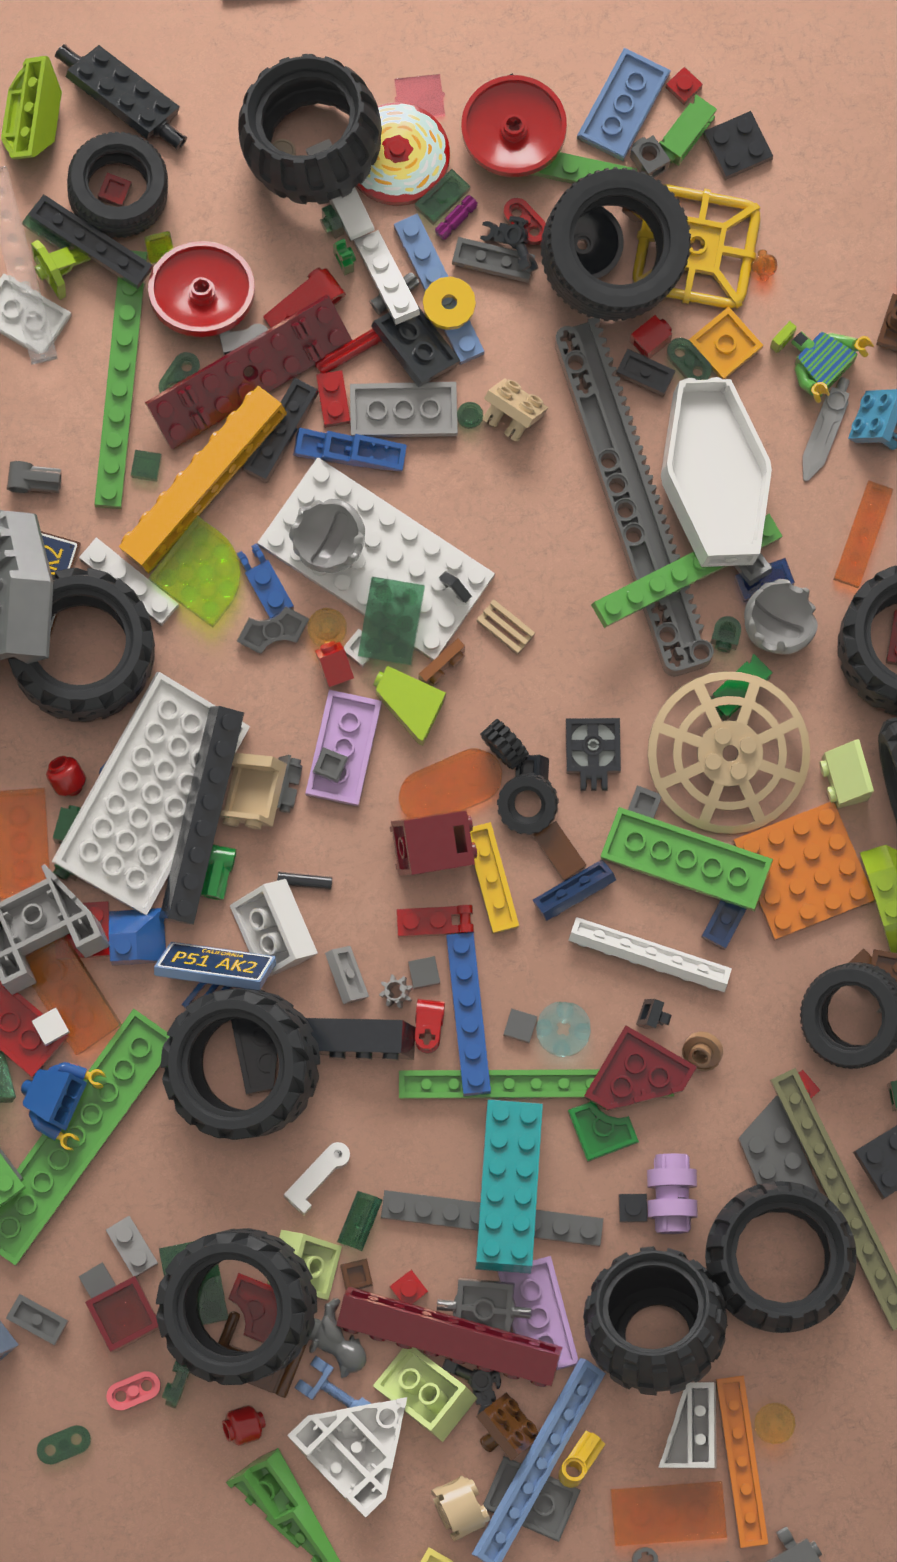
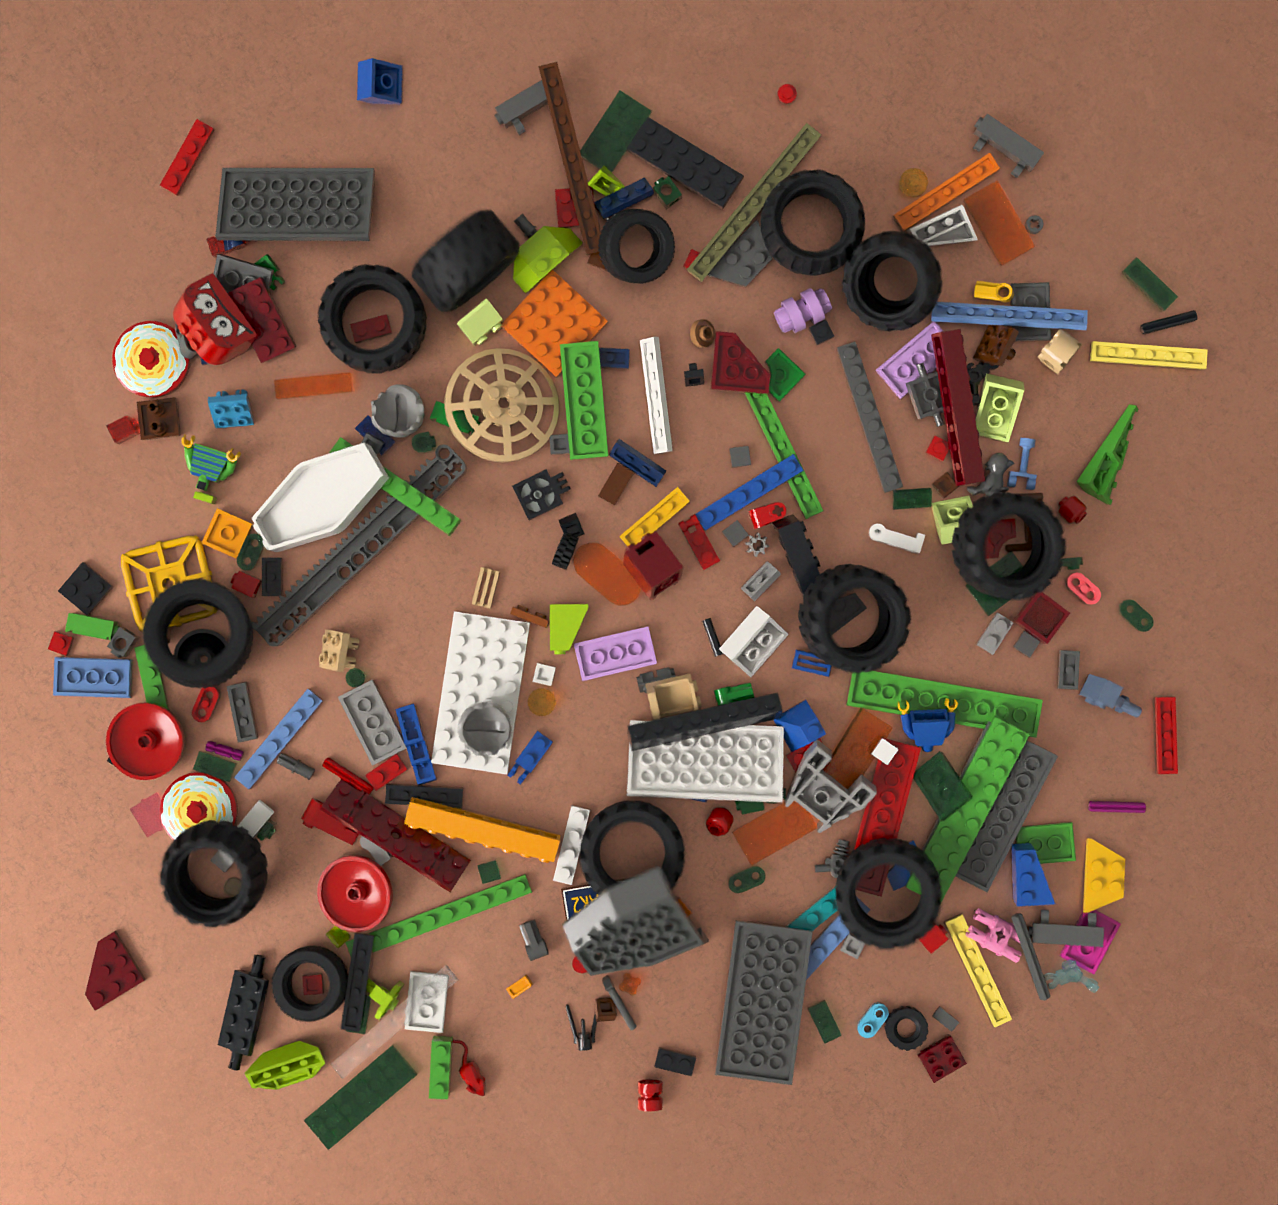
camera: 110 degrees left, 10 degrees up
clear neon green plate [149,516,240,627] -> none
tile [154,942,276,991] -> none
clear green plate [159,352,200,393] -> none
dark grey tile [236,606,309,654] -> none
white wedge [287,1397,407,1518] -> none
dark grey tile [313,747,348,783] -> none
red brick [315,641,354,687] -> none
green plate [333,238,356,276] -> none
white plate [354,230,420,324] -> none
clear green plate [358,577,426,666] -> none
black plate [371,305,461,388] -> none
yellow tile [423,276,476,330] -> none
black tile [439,571,472,603] -> none
teal brick [475,1100,543,1274] -> none
black piece [480,216,538,273] -> none
black tyre [497,773,559,835] -> none
clear light blue plate [536,1002,591,1057] -> none
clear orange plate [751,249,777,281] -> none
light grey piece [802,377,850,481] -> none

